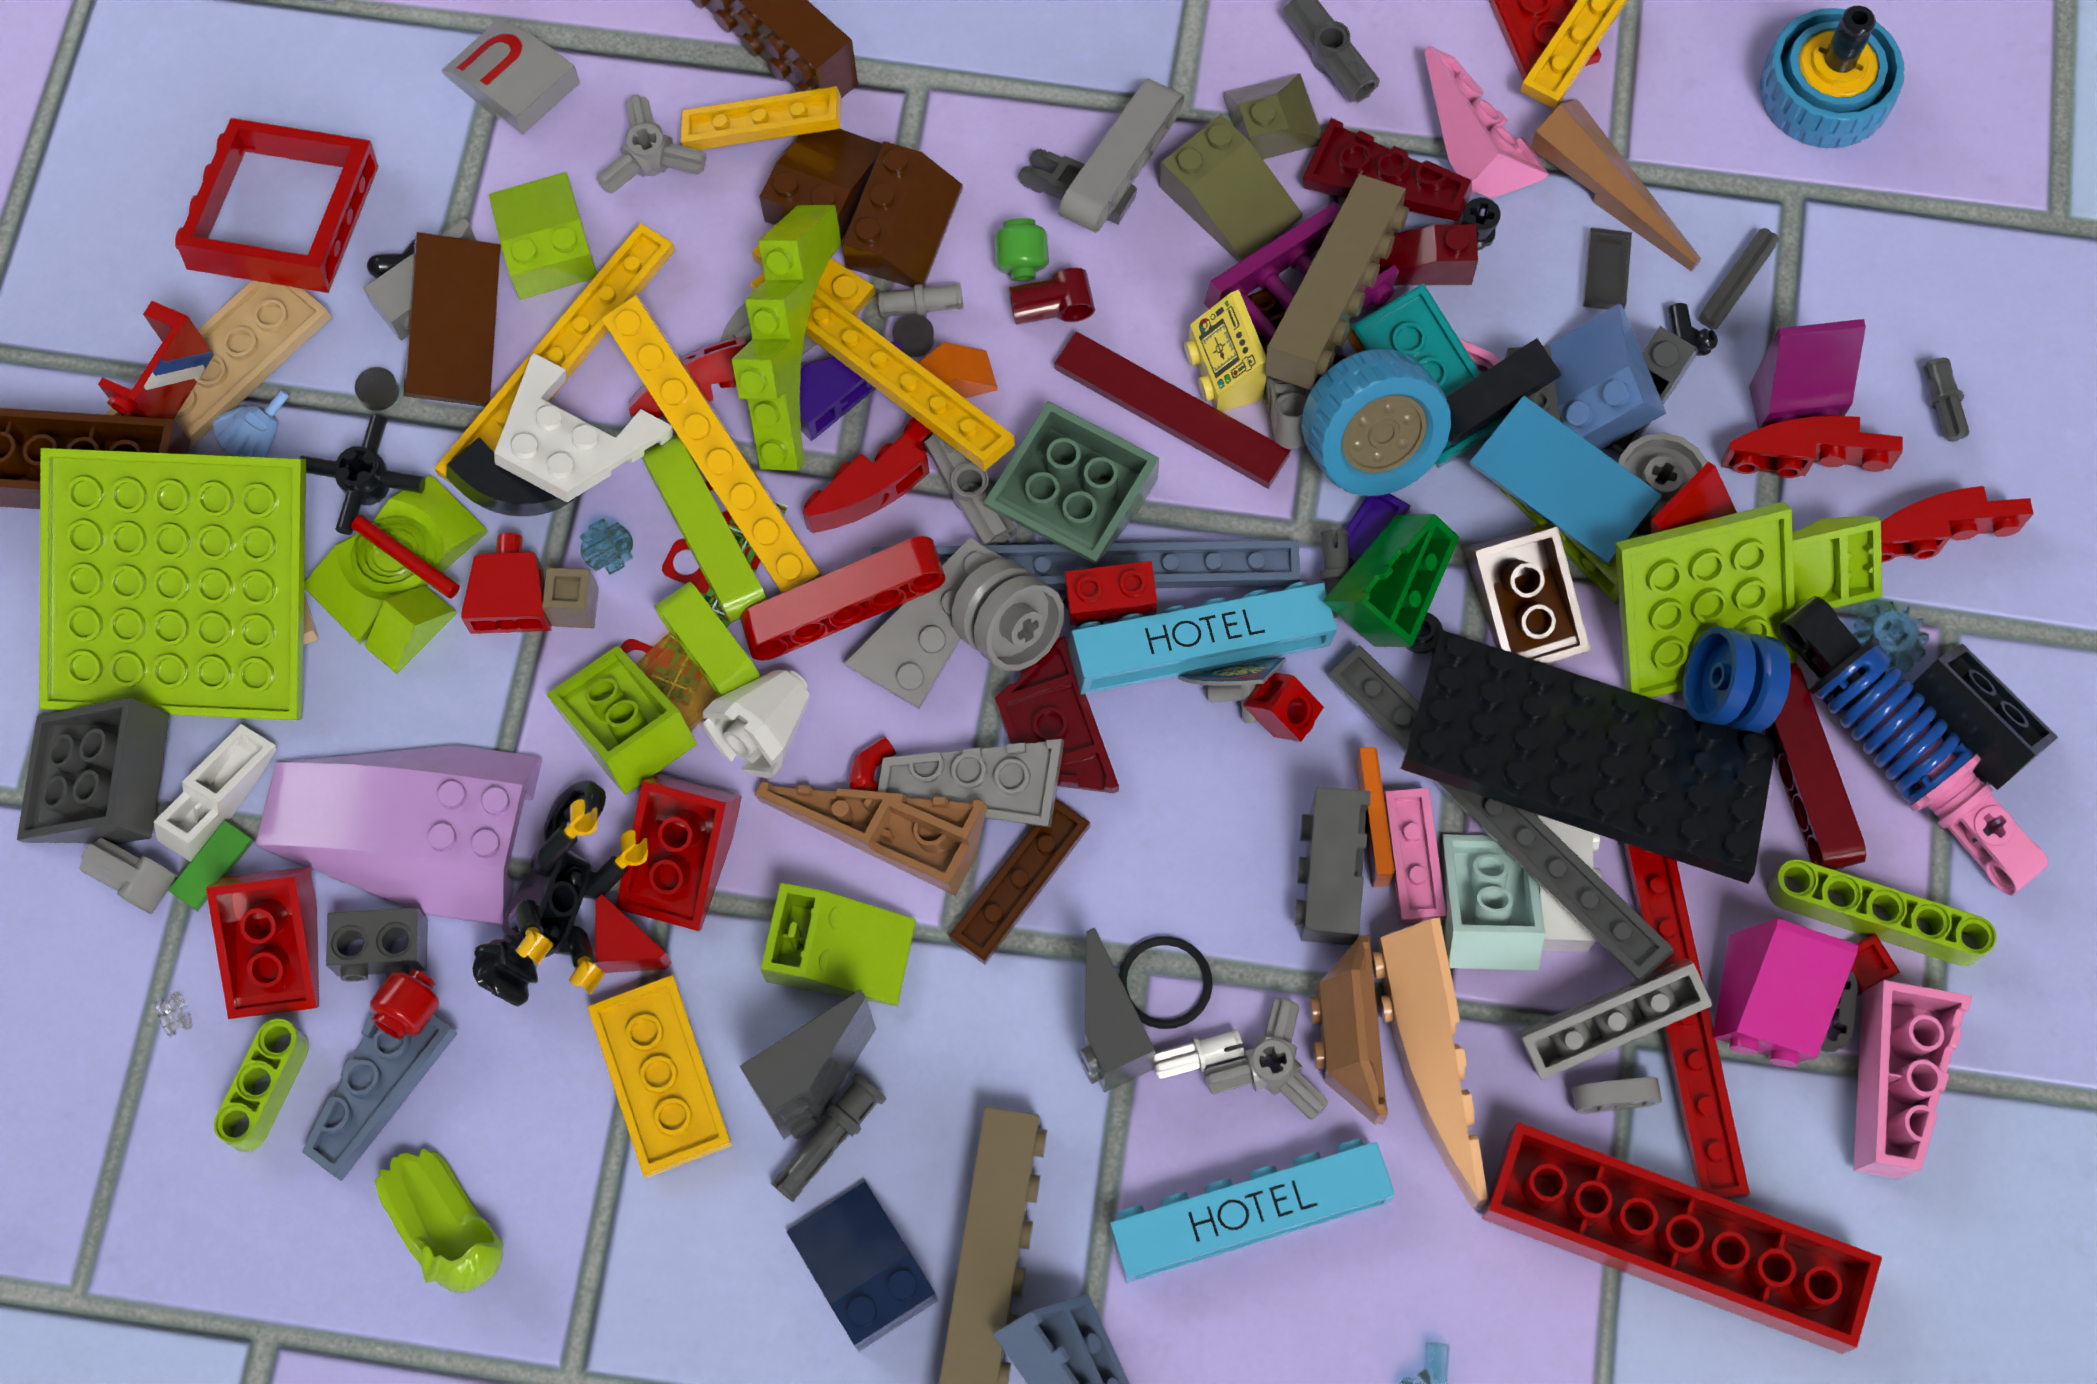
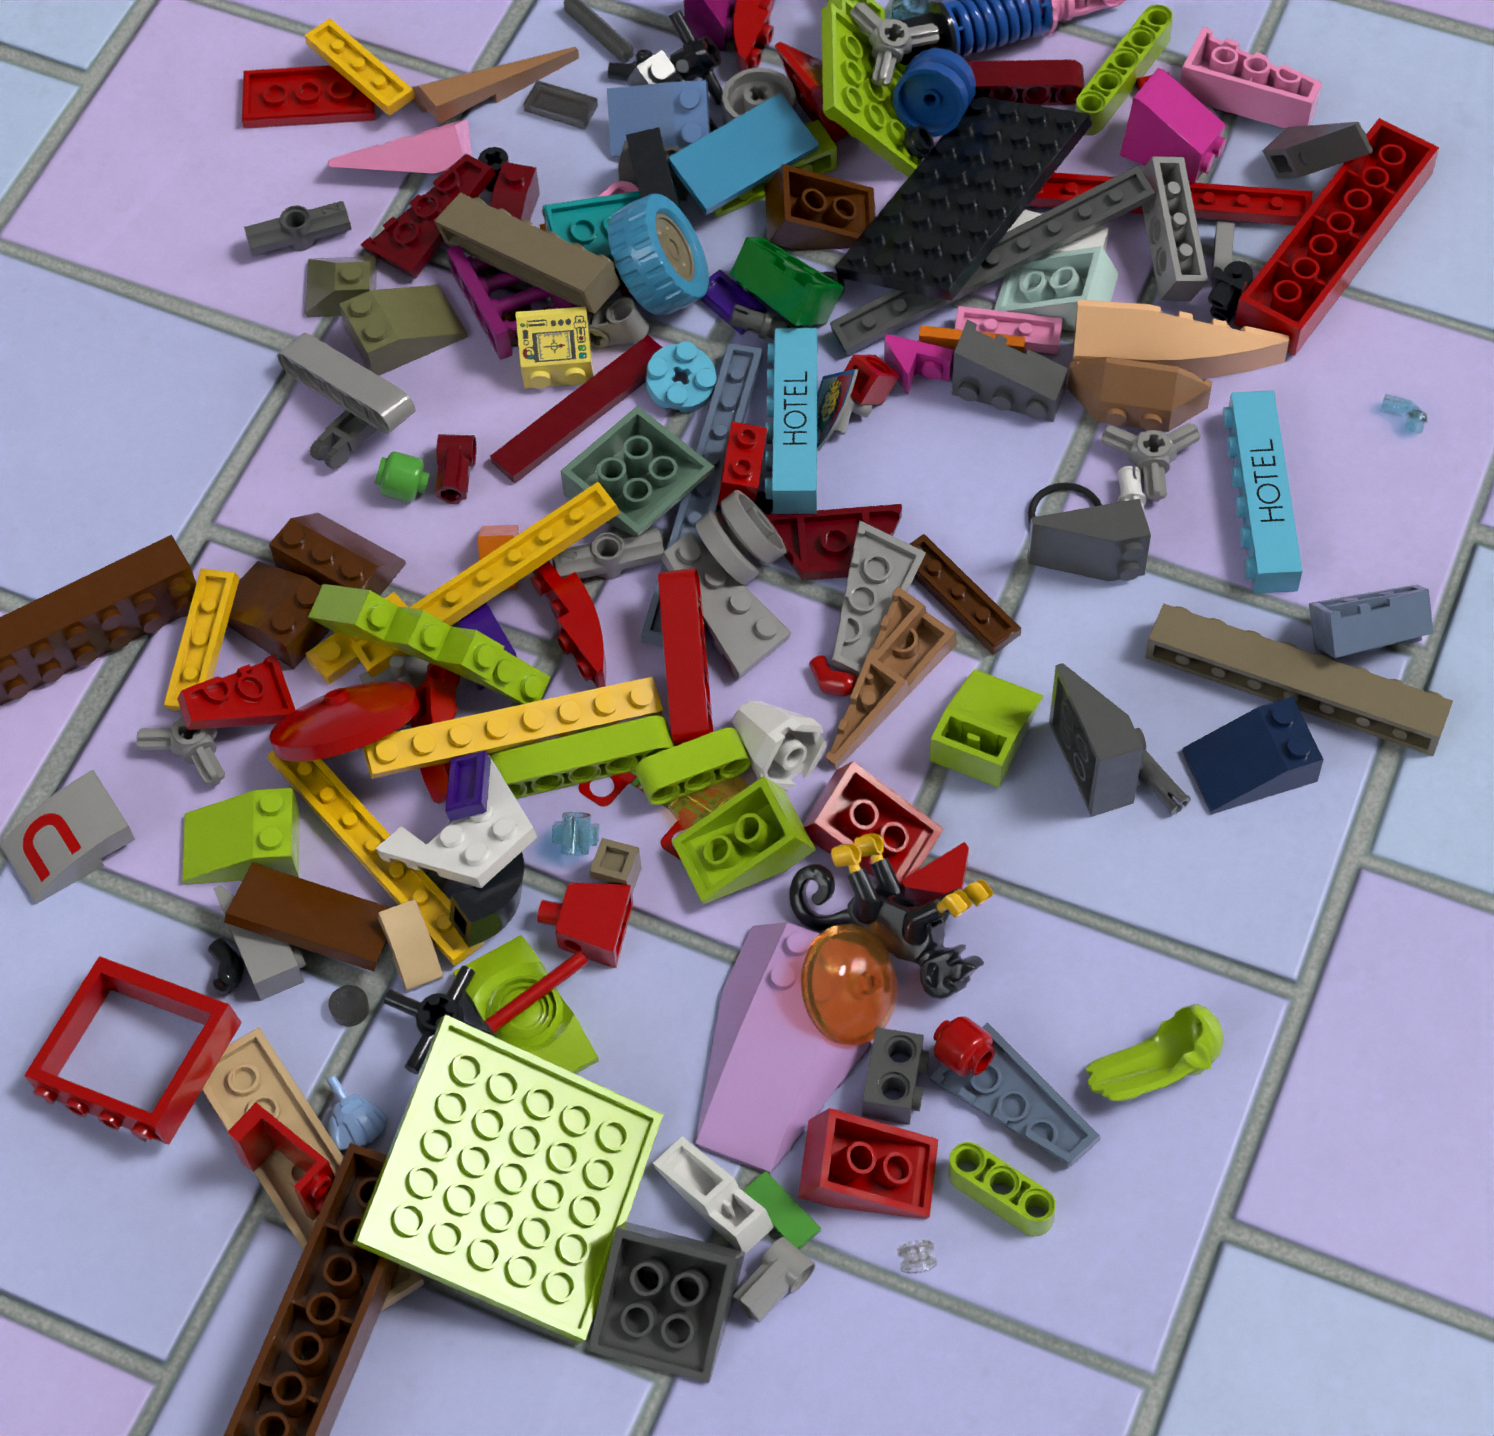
camera: 75 degrees left, 10 degrees down
lime slope [365,585,457,675] -> none
yellow plate [587,975,733,1179] -> none
light grey pin [878,282,963,319] -> none
clear smoke tile [892,314,934,358] -> none
none -> red wing [177,654,296,730]
none -> red dish [269,681,420,762]
none -> tan slope [378,899,443,992]
none -> dark purple tile [445,750,491,822]
none -> medium azure plate [646,341,717,413]
none -> black bar [669,10,723,106]
none -> clear orange dish [801,924,897,1045]
none -> light grey bush [849,2,939,87]
none -> dark pink slope [884,334,954,394]
none -> black plate [903,125,934,159]
none -> black hips [1208,261,1254,323]
none -> dark grey slope [1262,122,1373,179]

